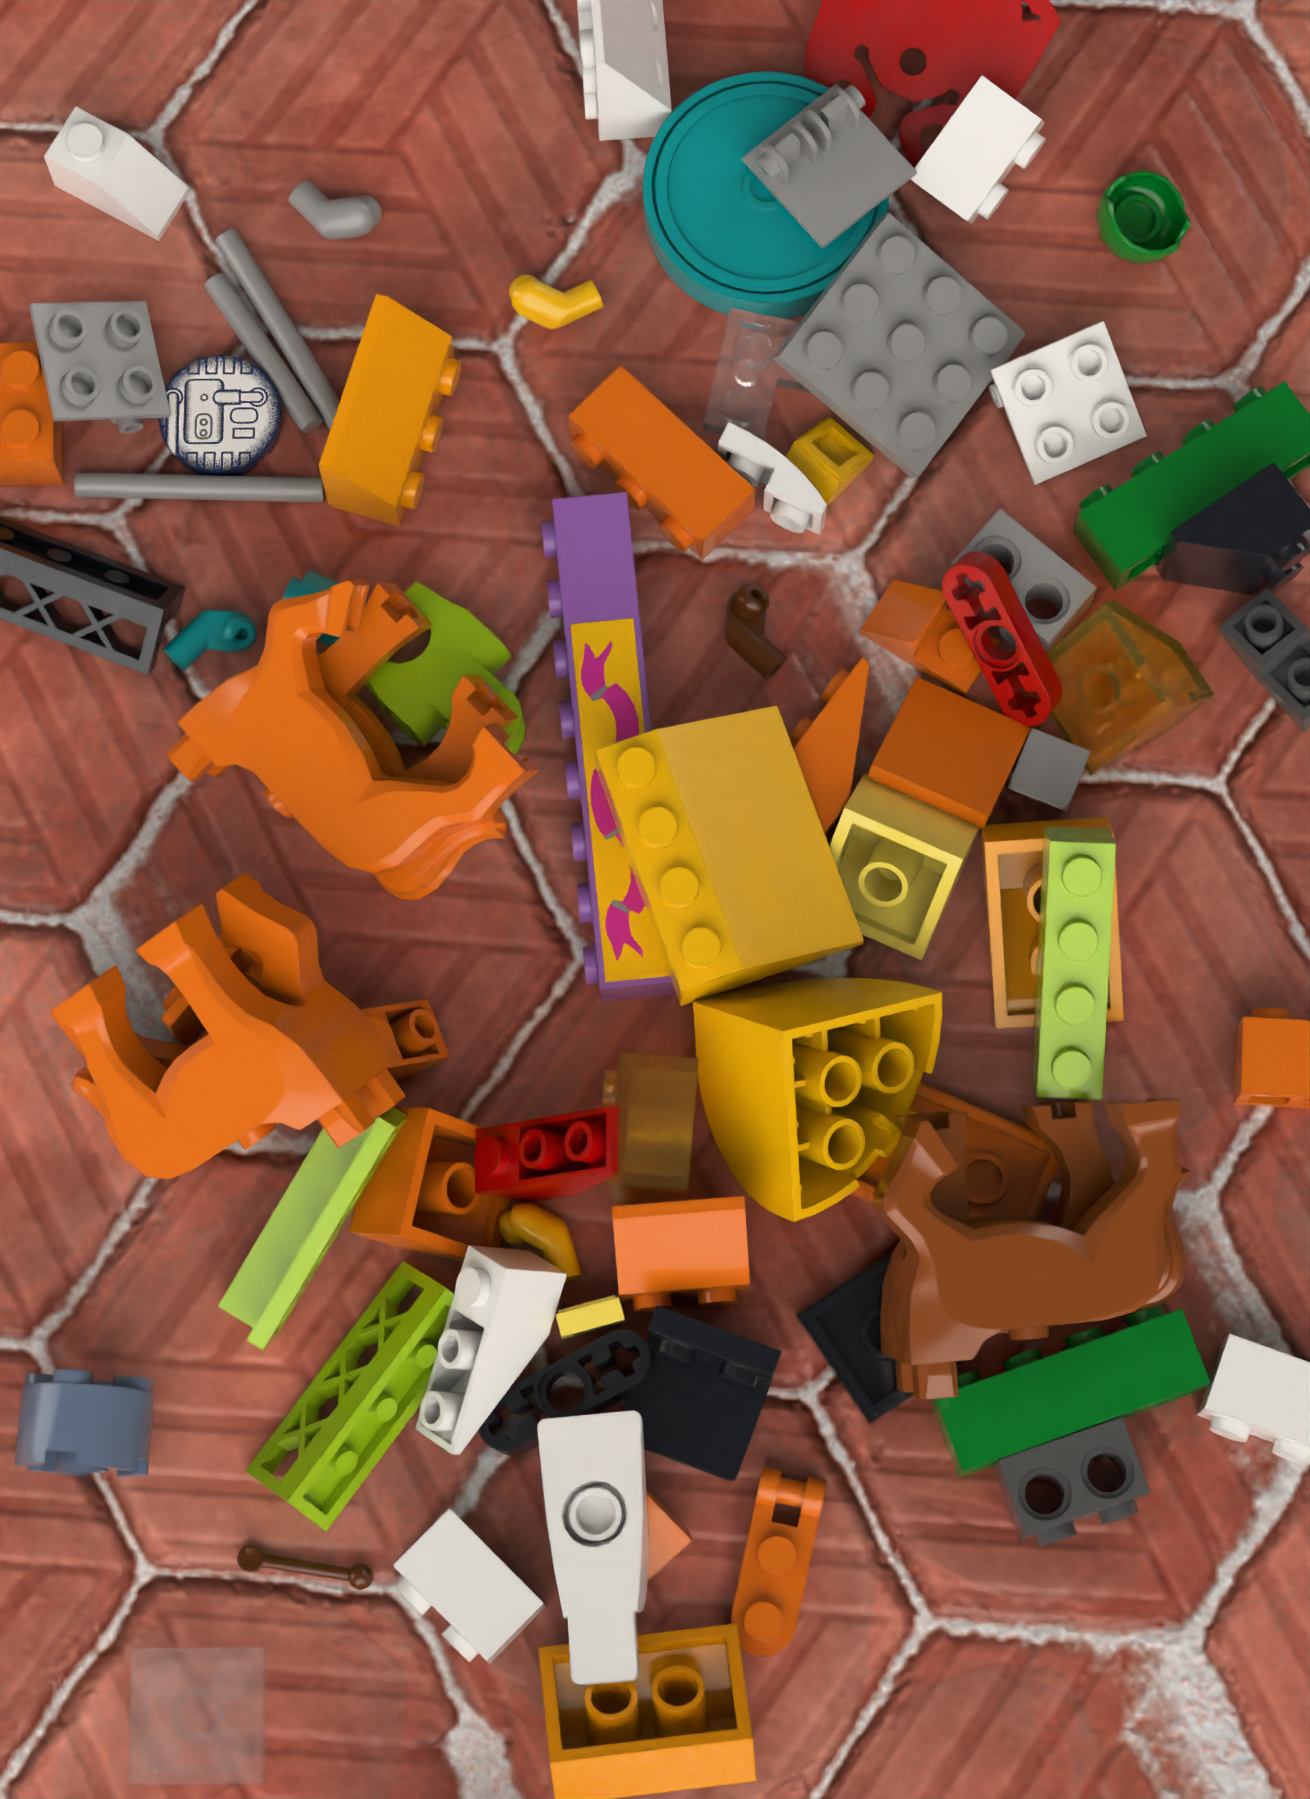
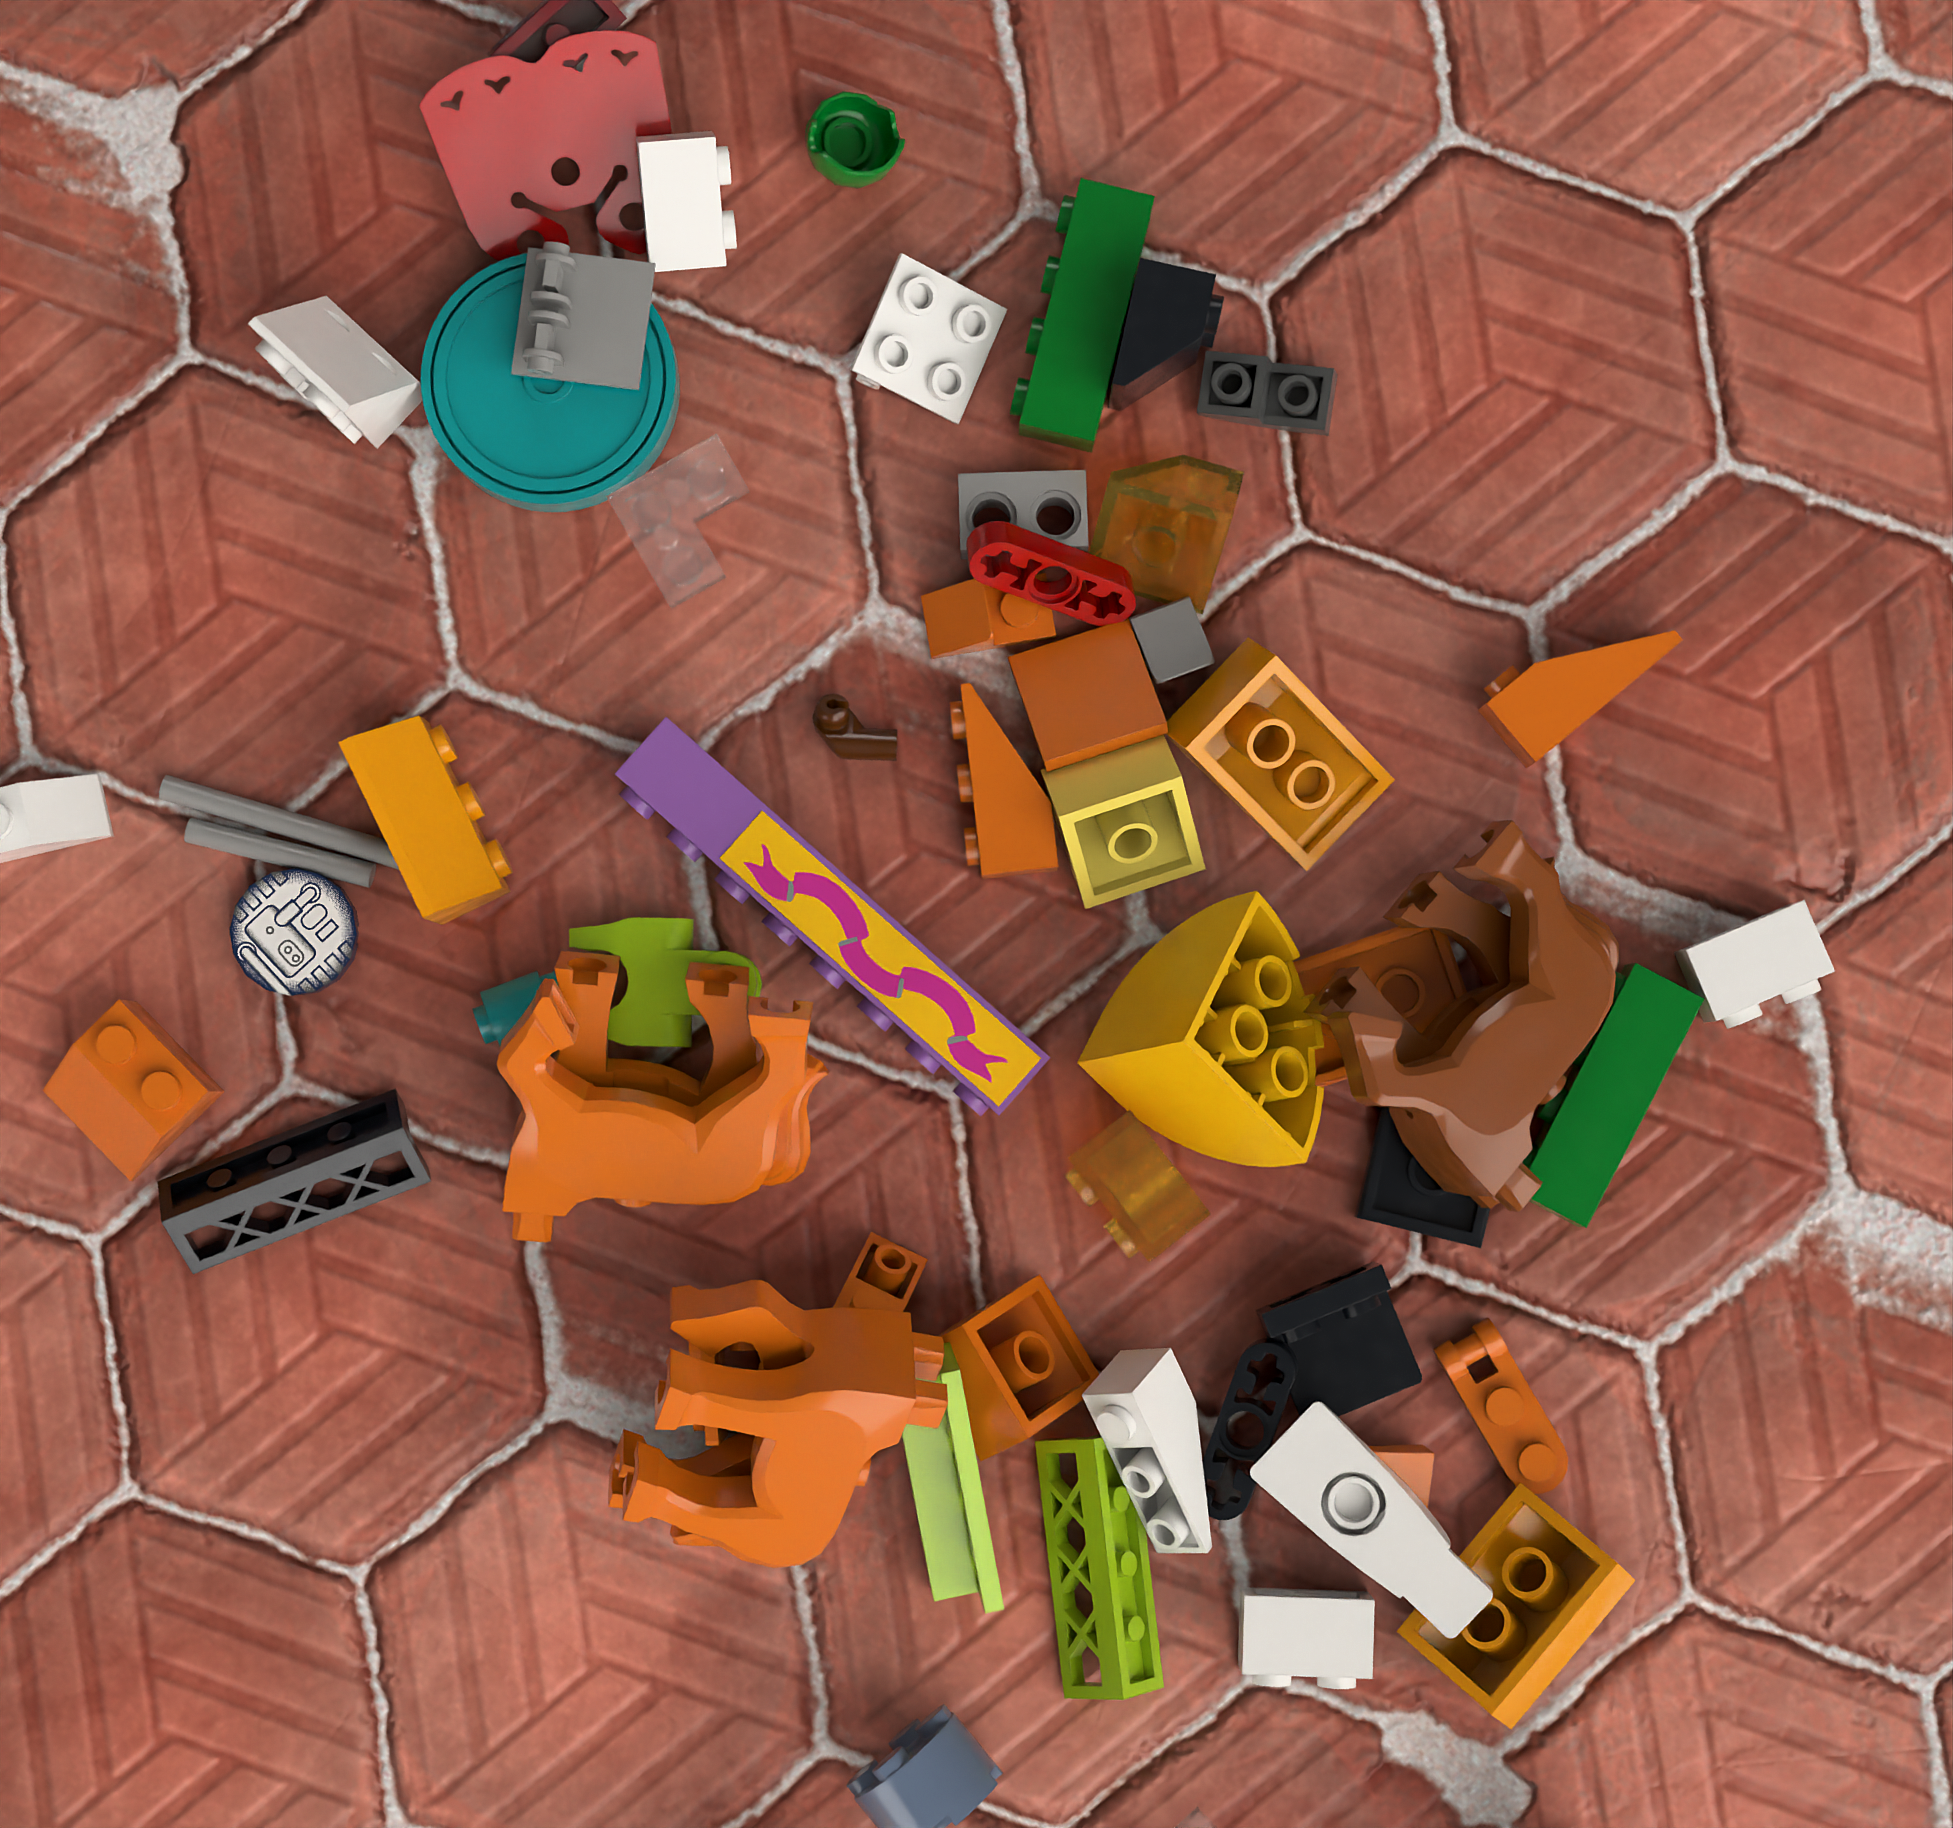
camera: 40 degrees left, 10 degrees up
light grey hinge [29,302,171,434] -> none
light grey bar [74,472,325,503] -> none
teal arm [163,610,257,671] -> none
reddish brown hinge [237,1545,373,1590] -> none
light grey arm [288,180,382,240] -> none
red slope [474,1106,619,1202] -> none
yellow arm [499,1202,583,1283] -> none
yellow arm [509,274,603,329] -> none
light yellow tile [555,1295,625,1340] -> none
orange brick [568,365,755,560] -> none
yellow slope [595,706,864,1006] -> none
orange slope [612,1196,750,1312] -> none
white slope [718,422,827,535] -> none
light grey plate [772,213,1027,478] -> none
yellow slope [785,416,875,505] -> none
dark grey brick [993,1417,1150,1547] -> none
lime brick [1032,827,1116,1100] -> none

